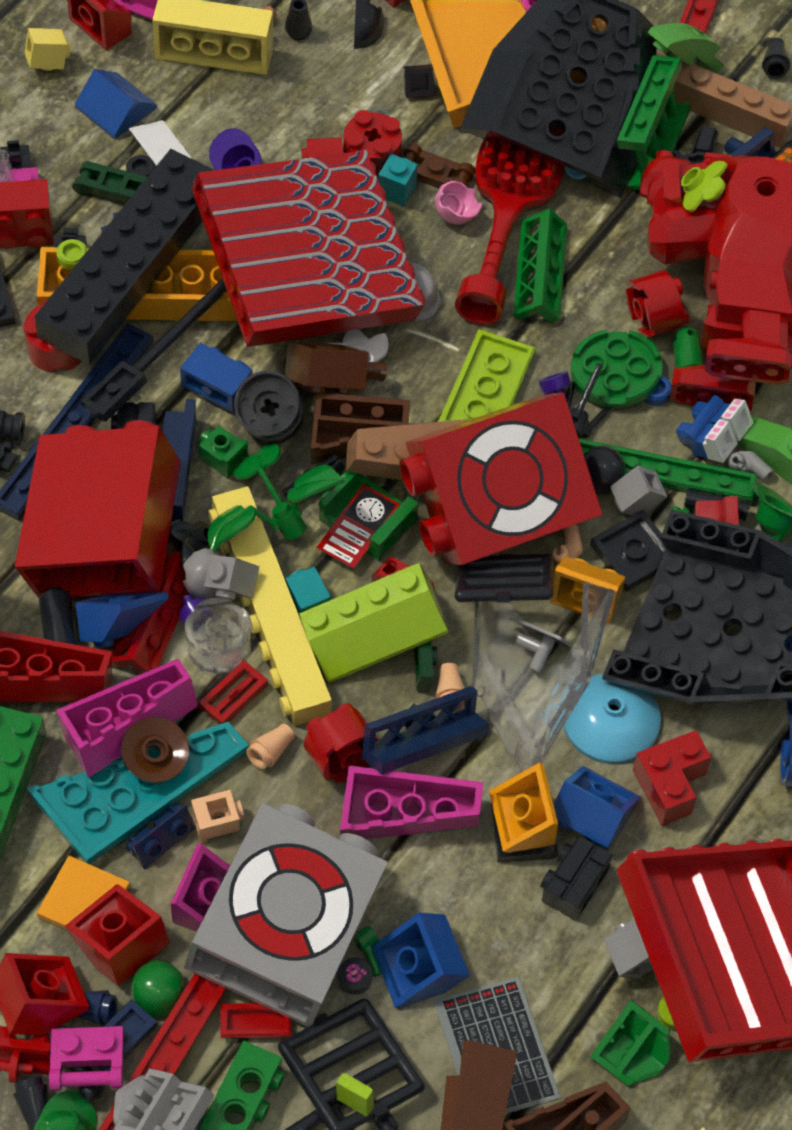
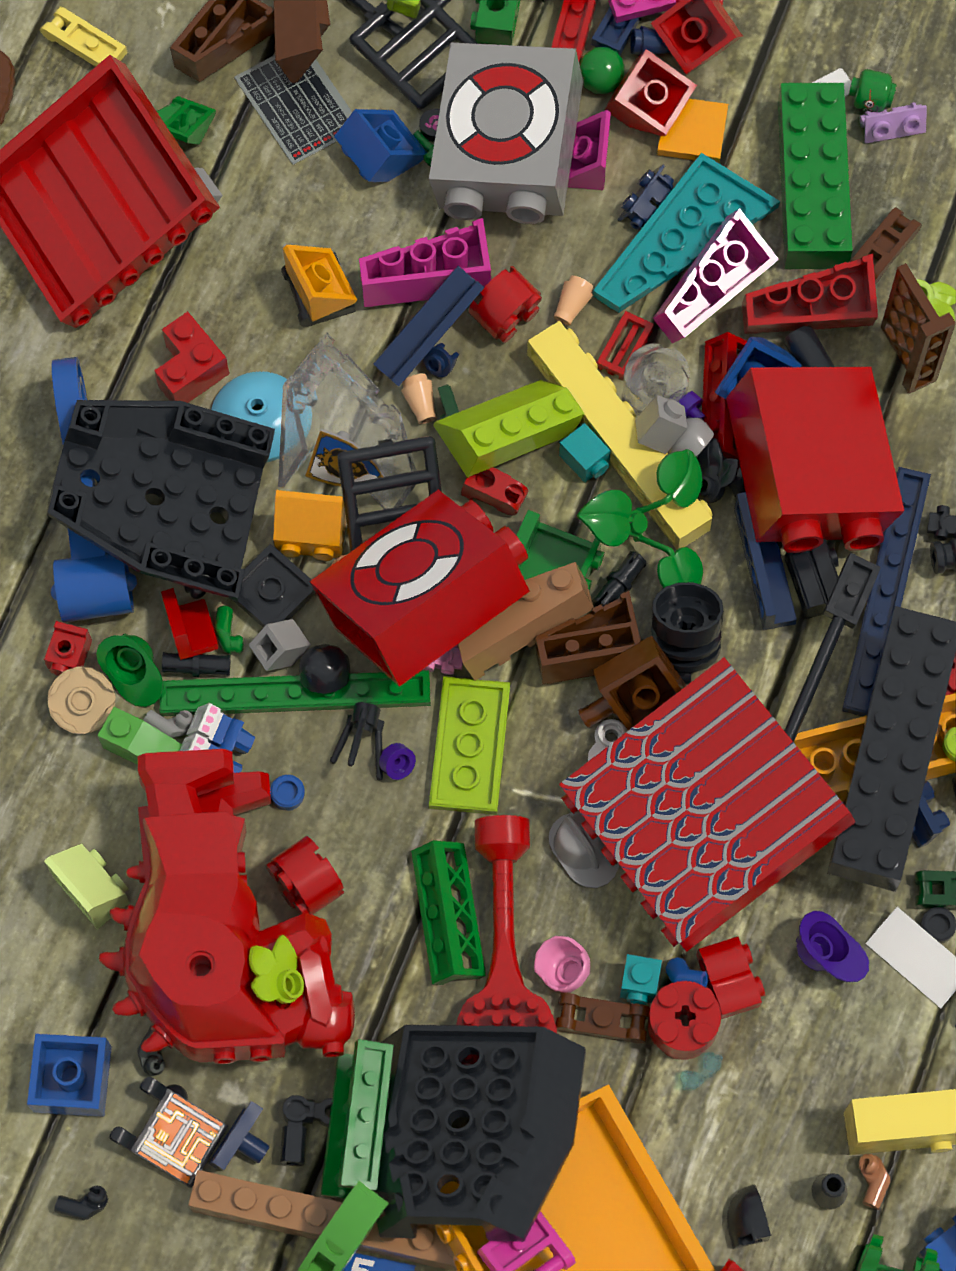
camera: 170 degrees right, 10 degrees up
reddish brown dish [121,717,189,783] -> none
blue brick [180,342,253,413] -> none
light nougat brick [191,790,244,844] -> none
green brick [198,425,248,479] -> none
sticker [316,484,400,568] -> none
black tile [403,64,434,98] -> none
black brick [540,836,613,921] -> none
blue slope [553,766,641,848] -> none
green tile [571,329,662,408] -> none
green piece [673,327,703,368] -> none

